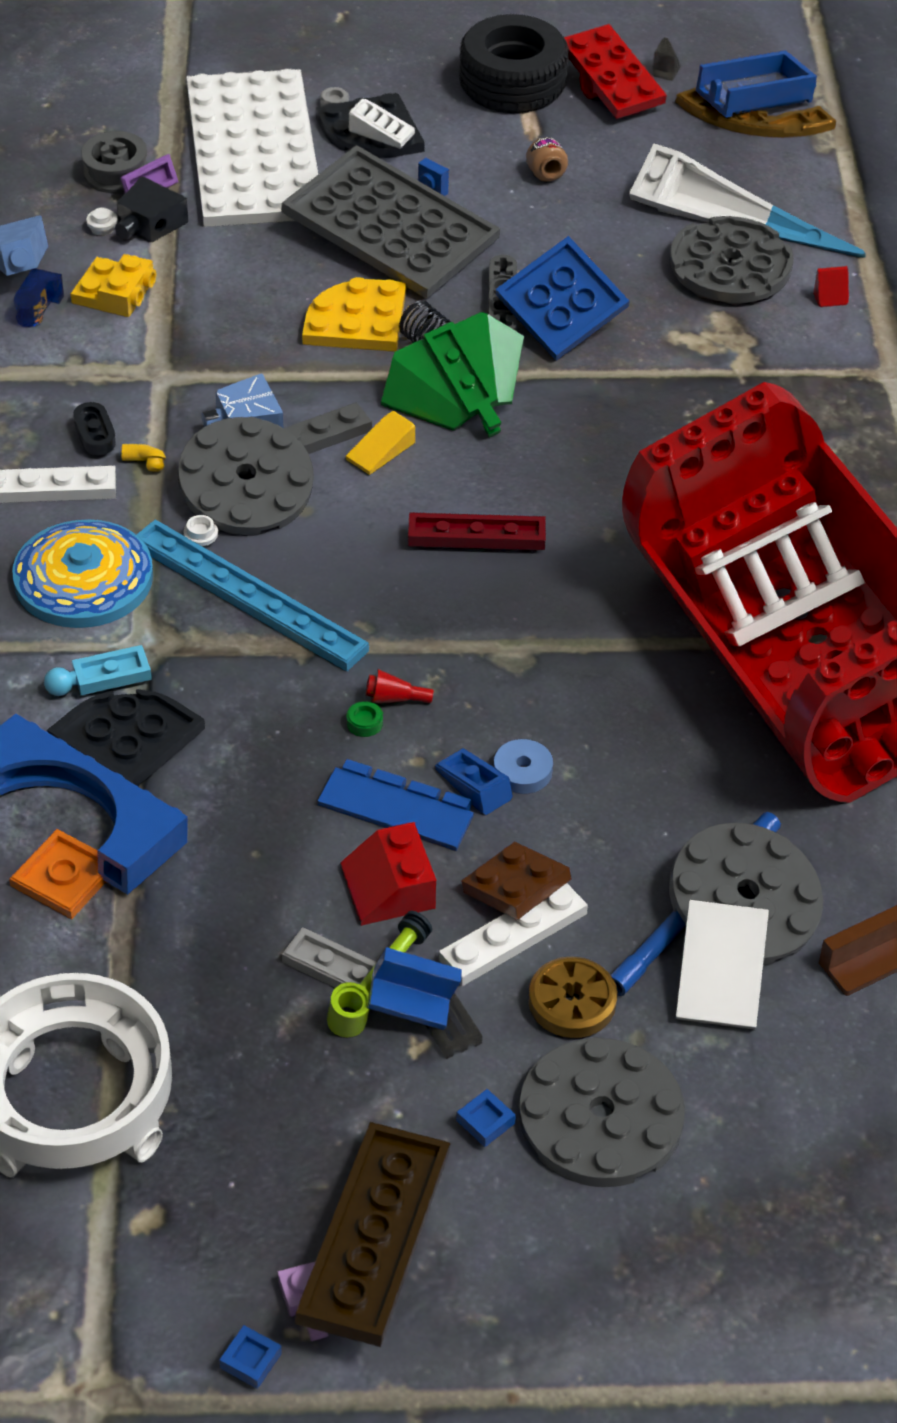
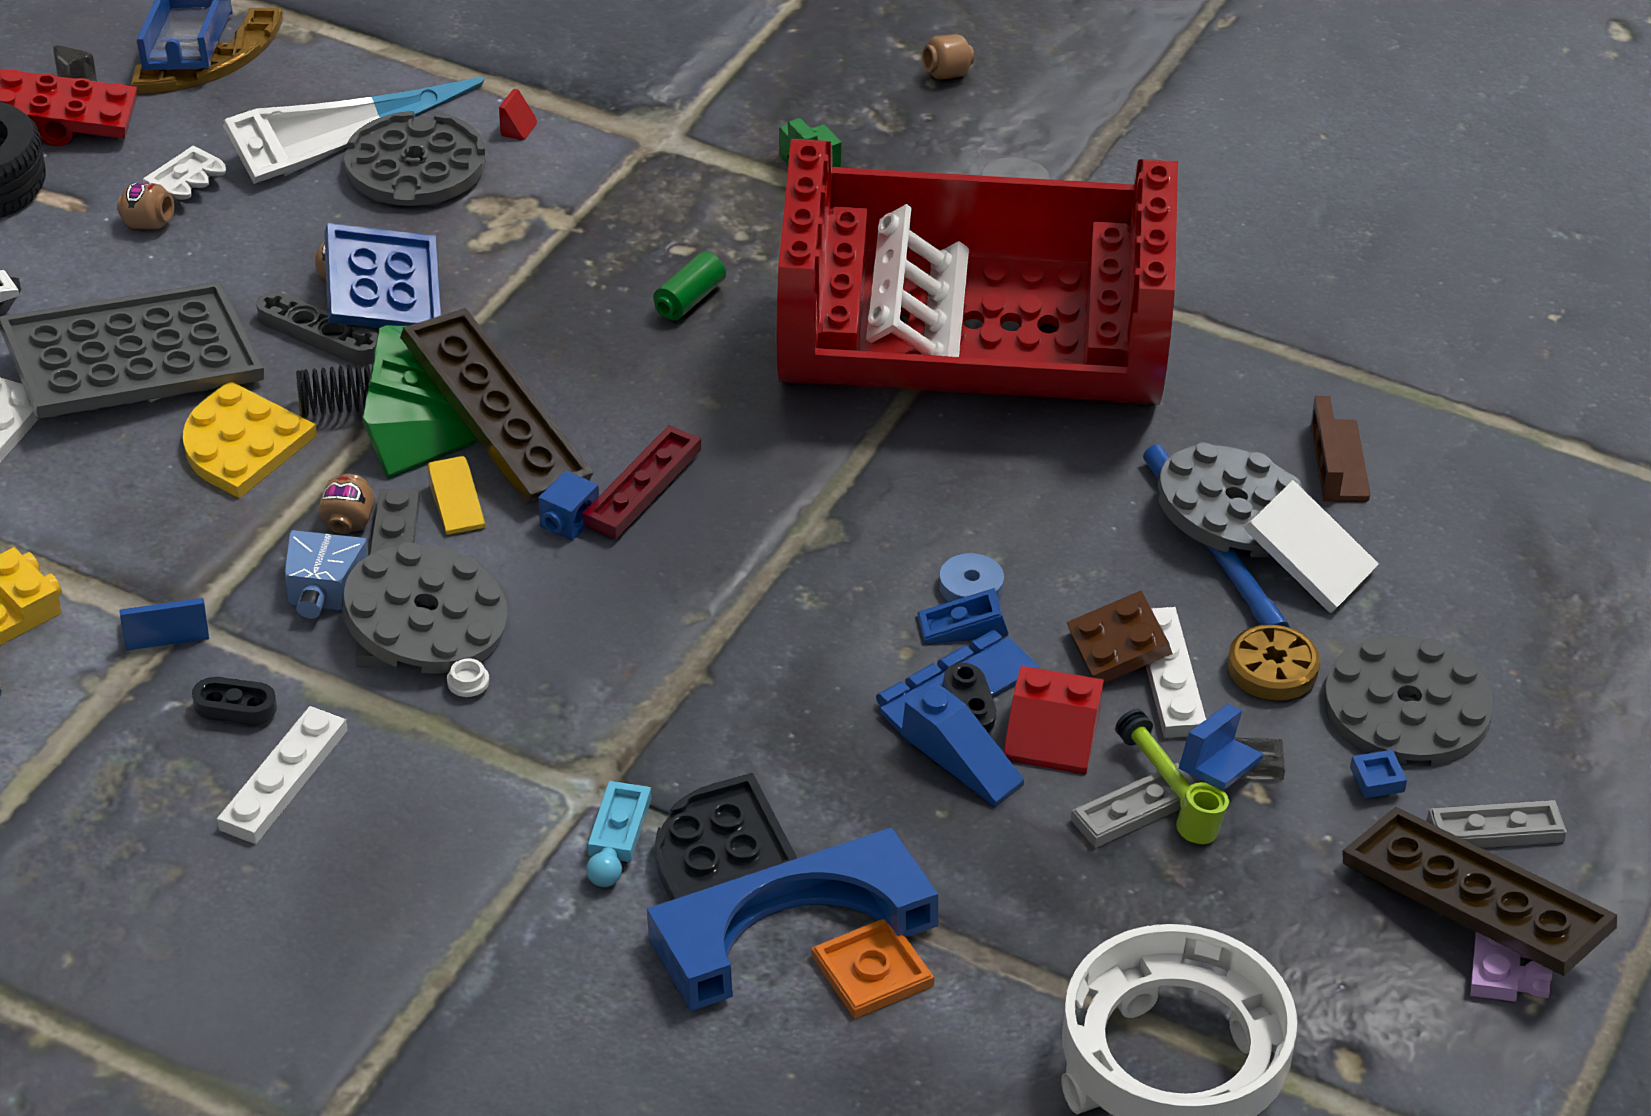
camera: 60 degrees left, 5 degrees down
dish [12,520,153,628] -> none
yellow arm [122,444,166,472] -> none
dark azure tile [136,519,369,672] -> none
blue plate [219,1325,282,1389] -> none
green tile [347,701,383,737] -> none
red cone [365,668,434,704] -> none
blue plate [418,158,449,196] -> none
none -> blue panel [119,598,209,651]
none -> white plate [143,146,226,200]
none -> medium nougat head [318,474,375,534]
none -> dark brown plate [400,308,593,504]
none -> blue brick [538,470,599,541]
none -> blue slope [901,681,1024,807]
none -> black plate [942,663,997,733]
none -> light grey tile [1427,800,1567,848]

